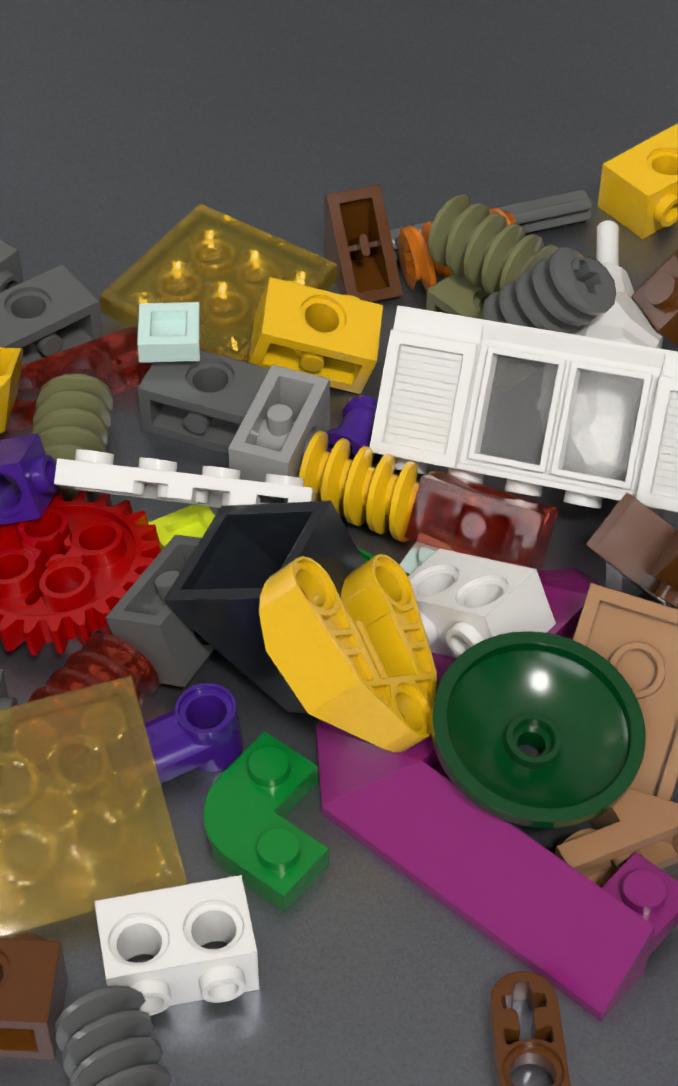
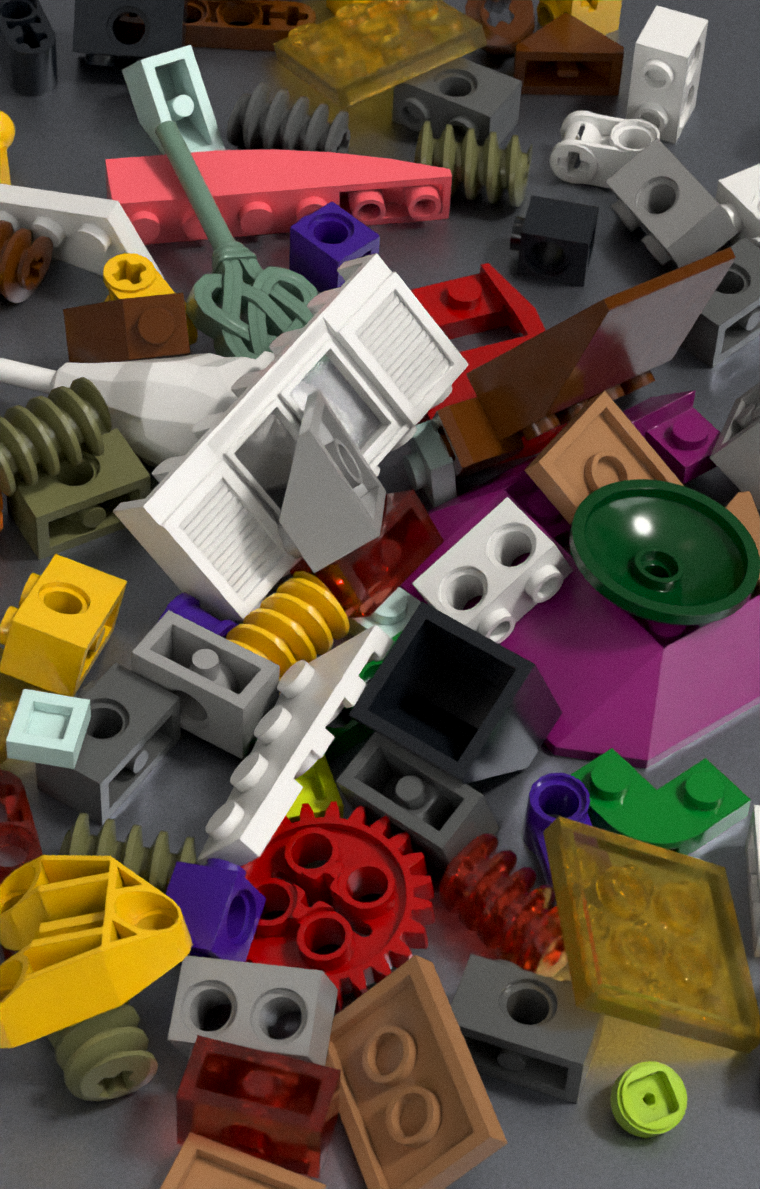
camera: 80 degrees left, 0 degrees up
yellow connector [259,554,437,753] -> none
dark grey piece [483,247,616,365] -> none
none -> light grey slope [277,389,386,573]

